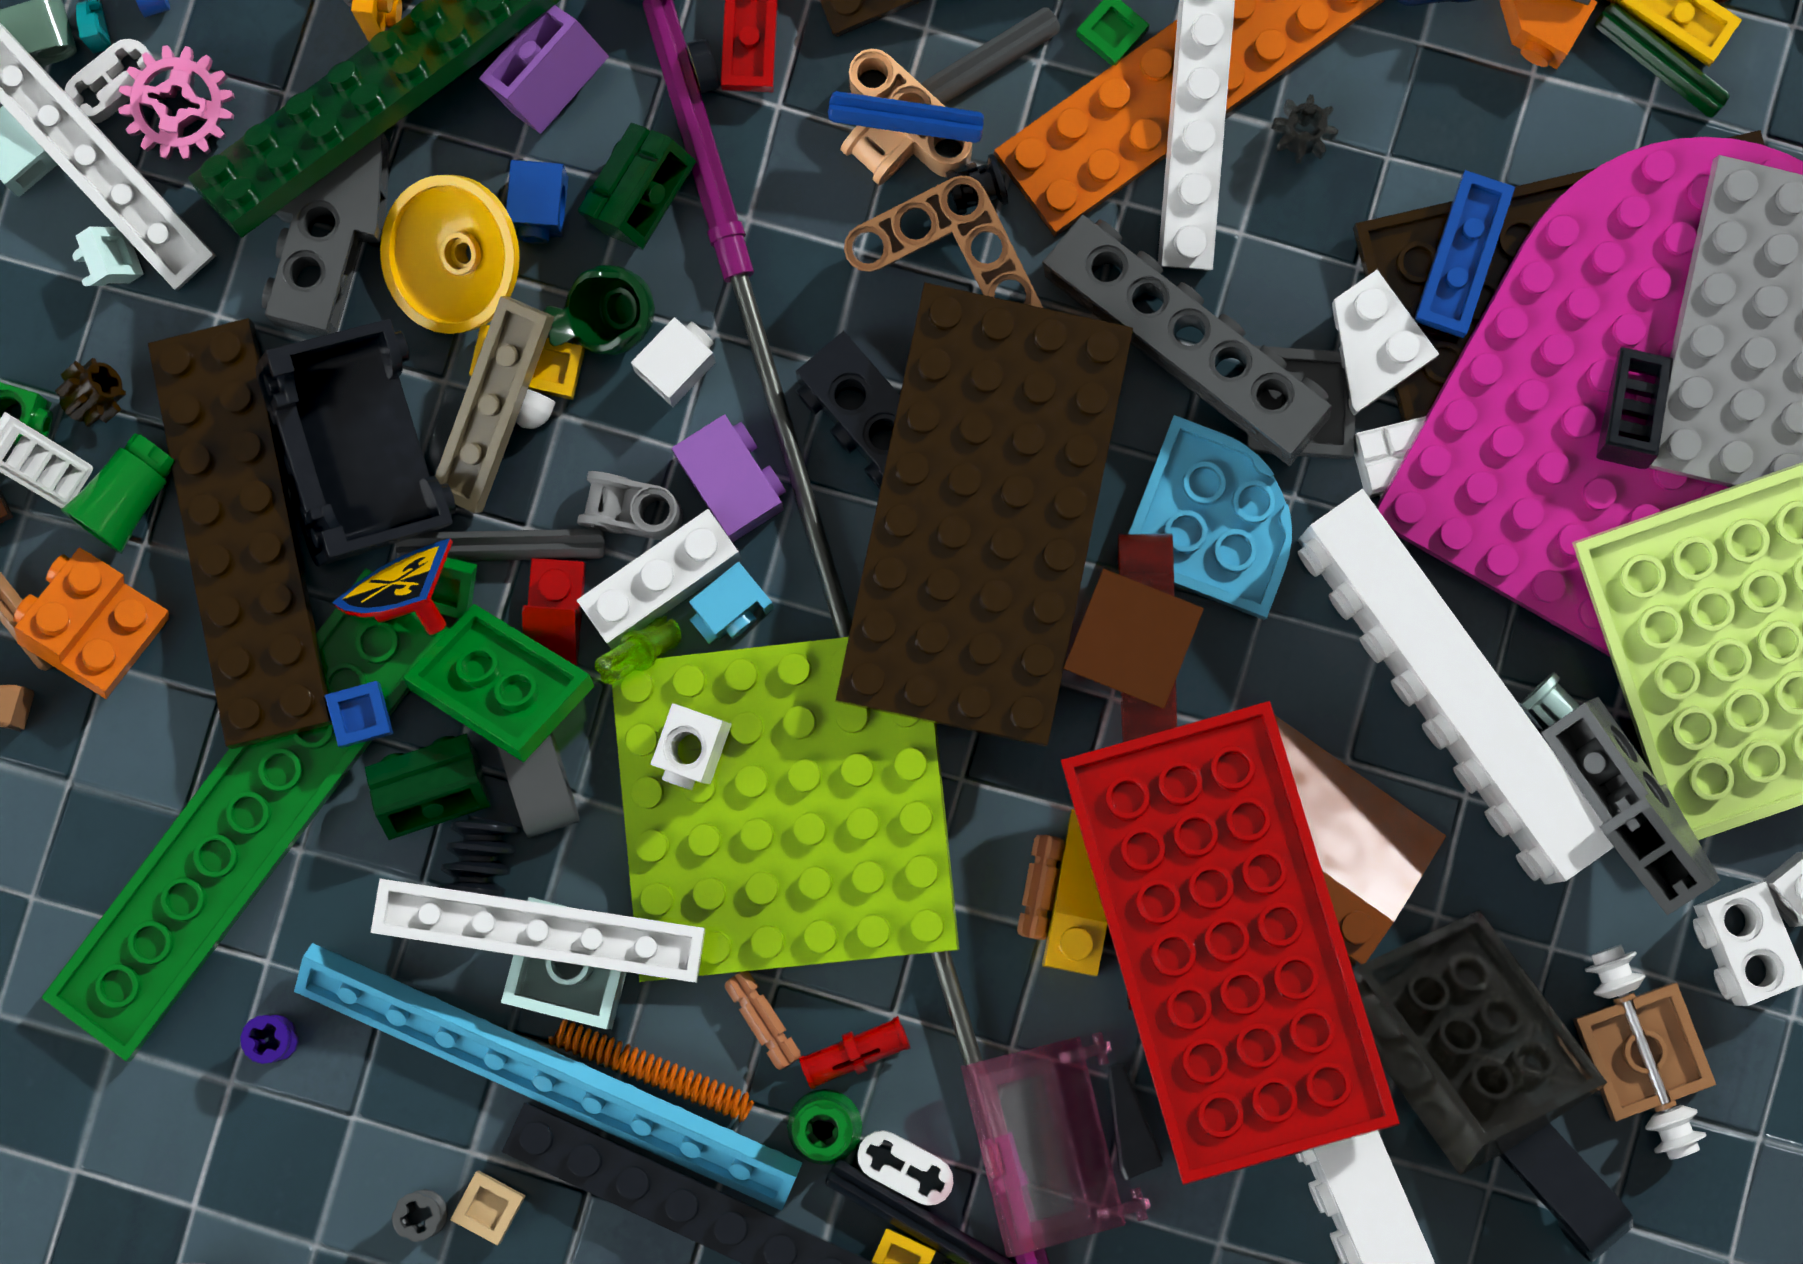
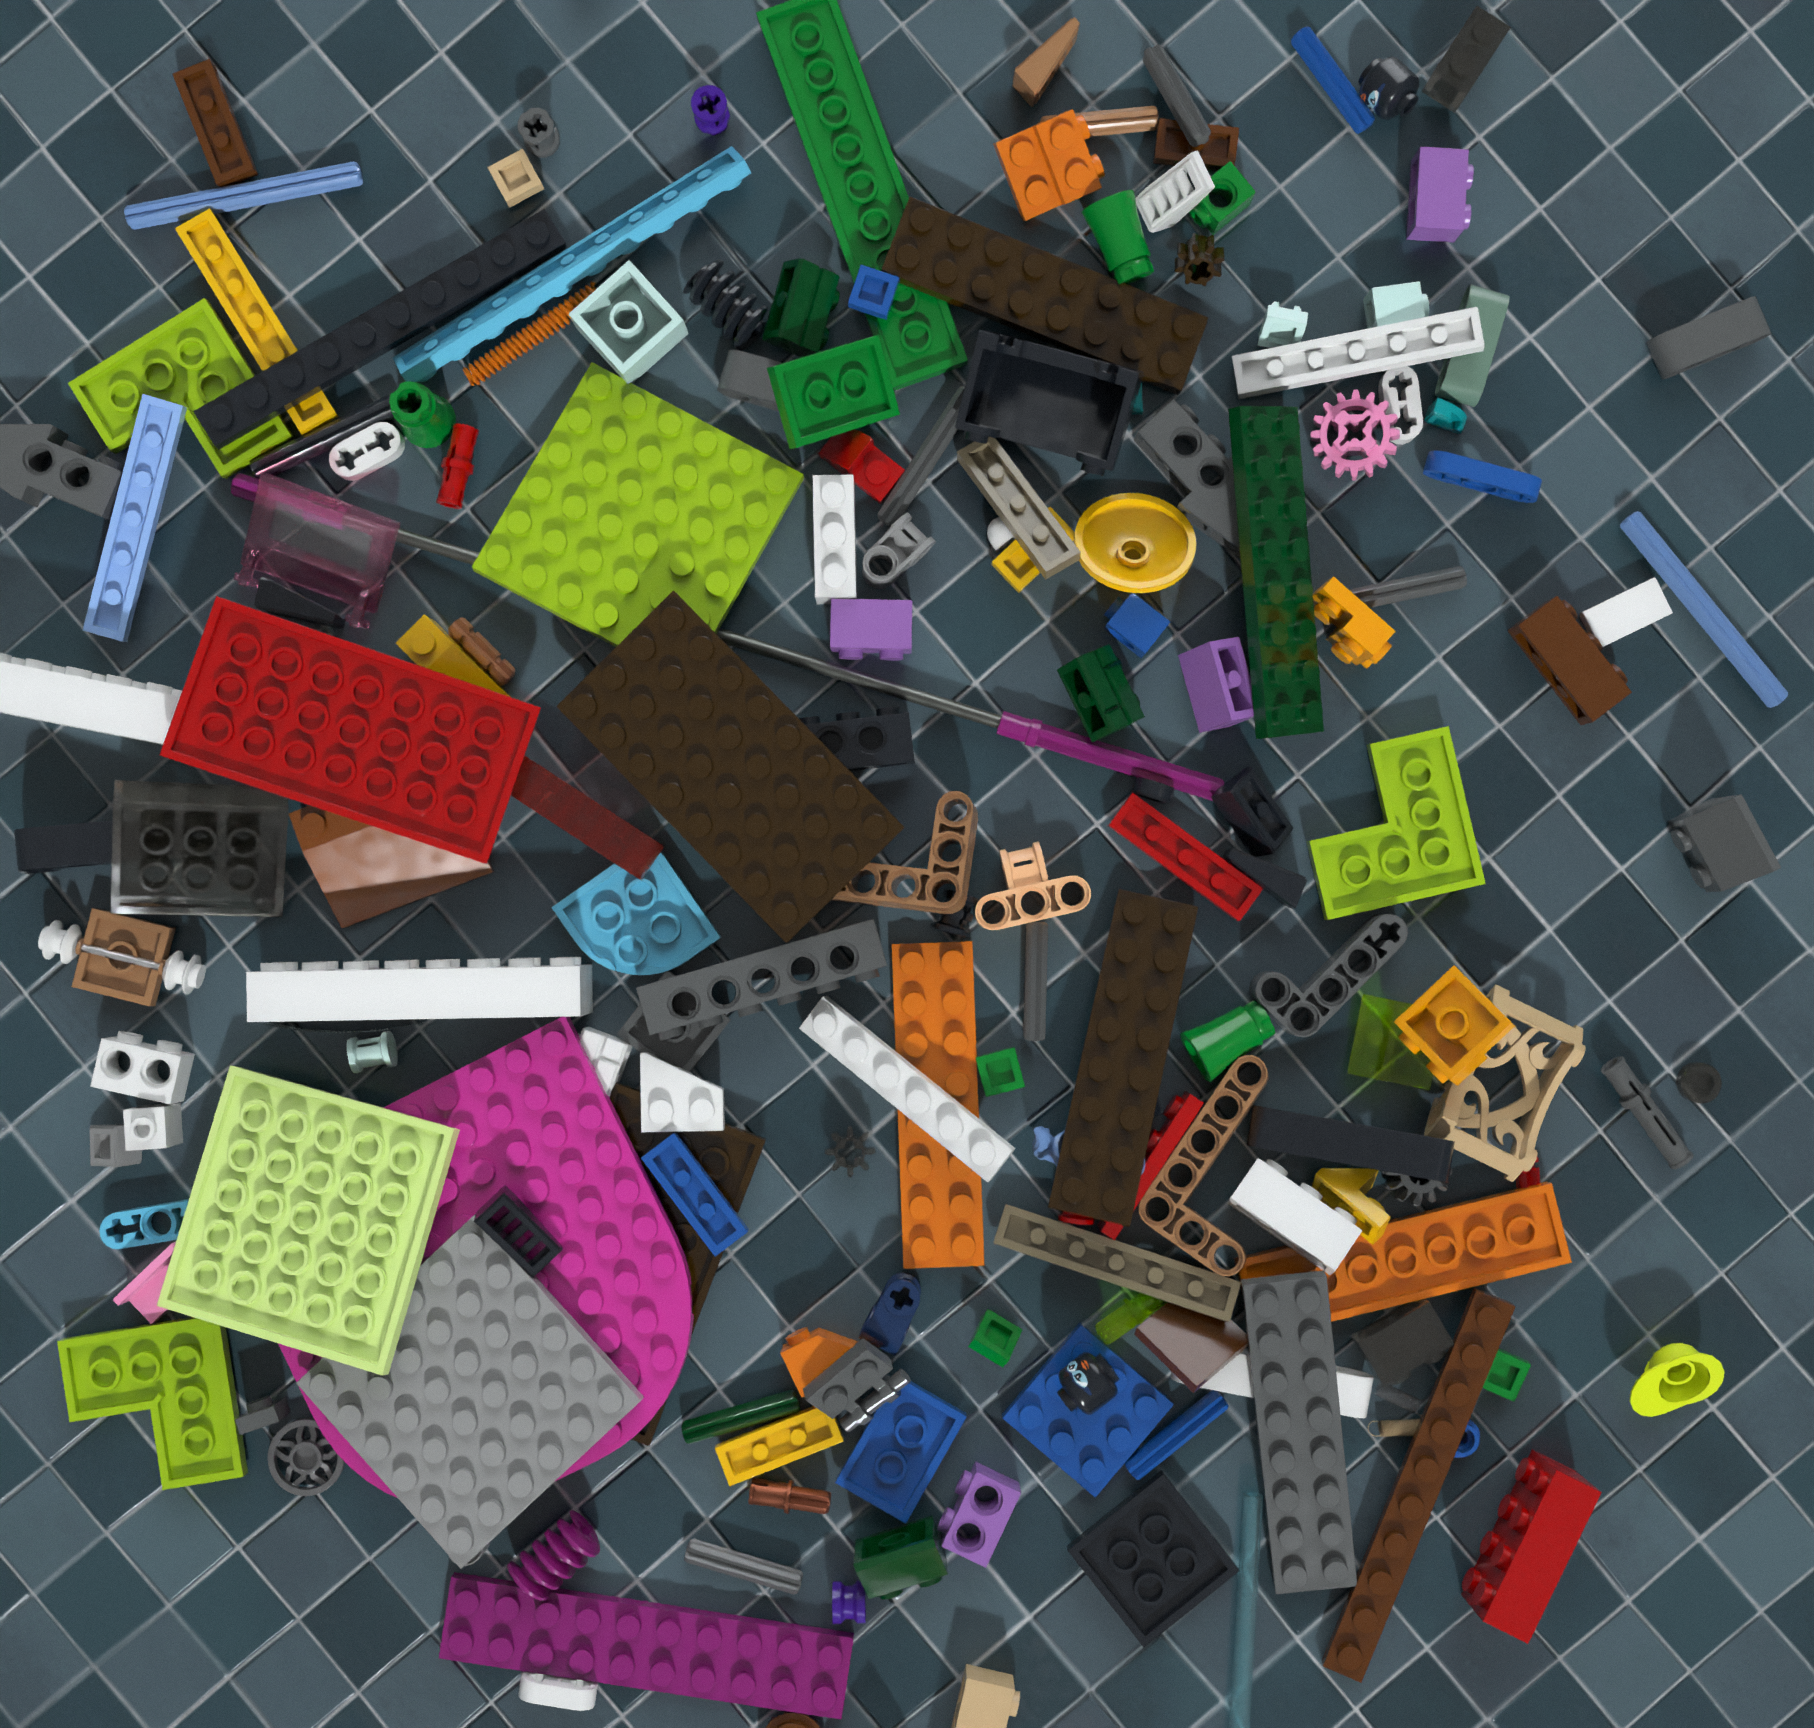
camera: 125 degrees right, 5 degrees up
shield [332,538,453,635] -> none
white plate [371,879,706,983] -> none
green plate [431,557,477,618] -> none
dark green hat [543,265,655,355] -> none
clear neon green axle [595,616,682,684] -> none
white brick [631,317,716,407] -> none
white brick [650,703,732,790] -> none
medium azure brick [689,561,774,644] -> none
nougat axle [725,971,801,1070] -> none
blue axle [828,91,984,143] -> none
reddish brown tile [1063,568,1204,709] -> none
dark grey brick [1541,697,1720,916] -> none

